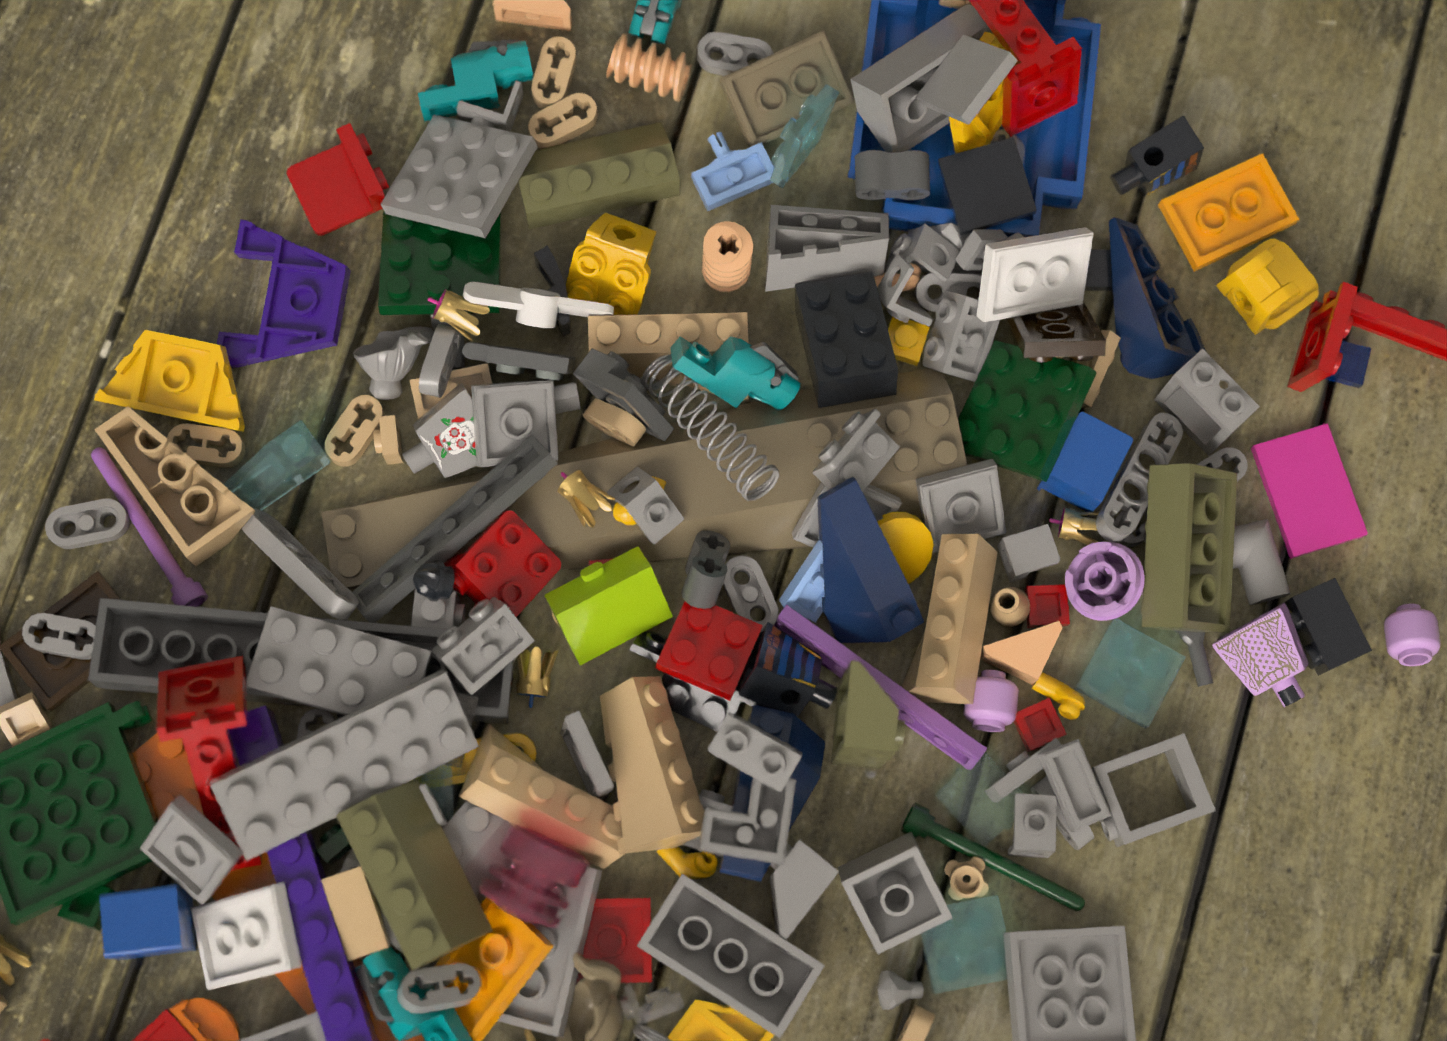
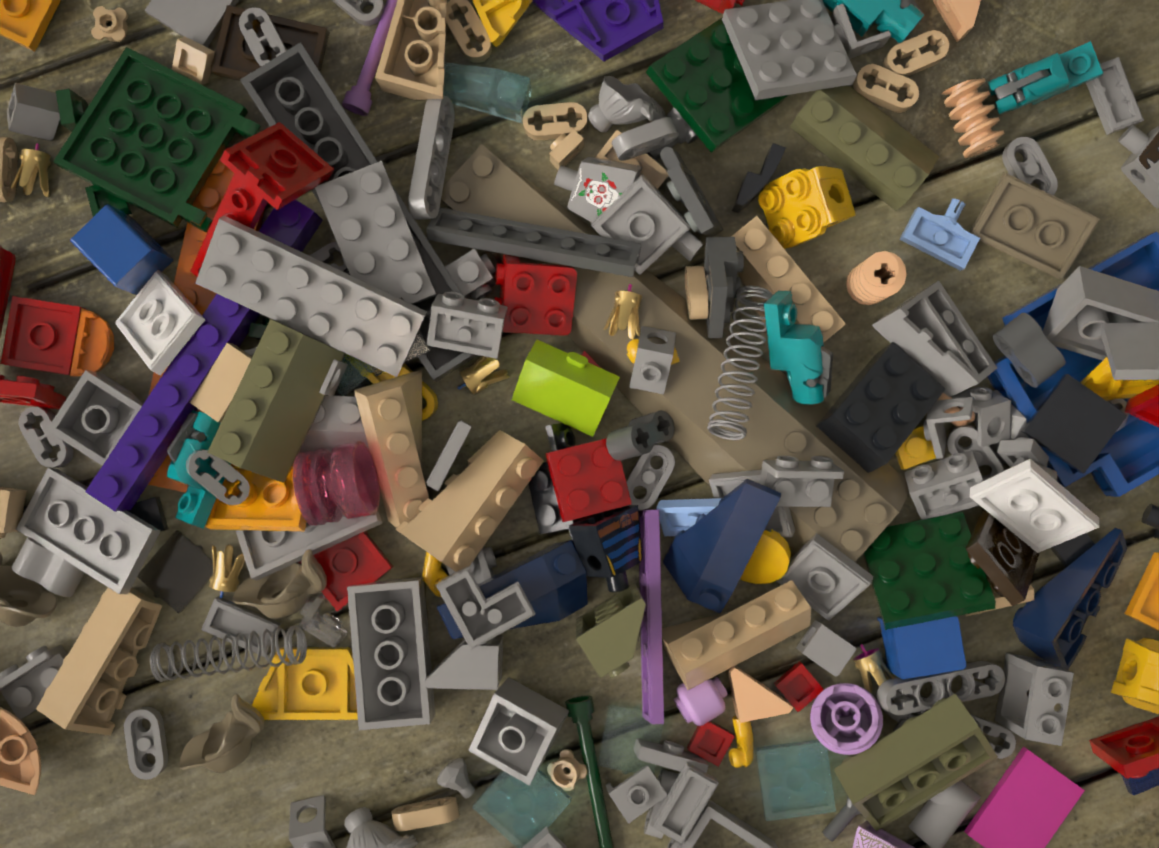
camera: 60 degrees right, 10 degrees up
light grey tile [140,795,244,905] -> none
black plate [413,560,455,602] -> none
pearl gold piece [428,289,490,342] -> none
white piece [463,282,614,328] -> none
light grey bracket [708,711,803,792] -> none
clear light blue plate [770,84,839,188] -> none
tan cone [990,587,1030,627] -> none

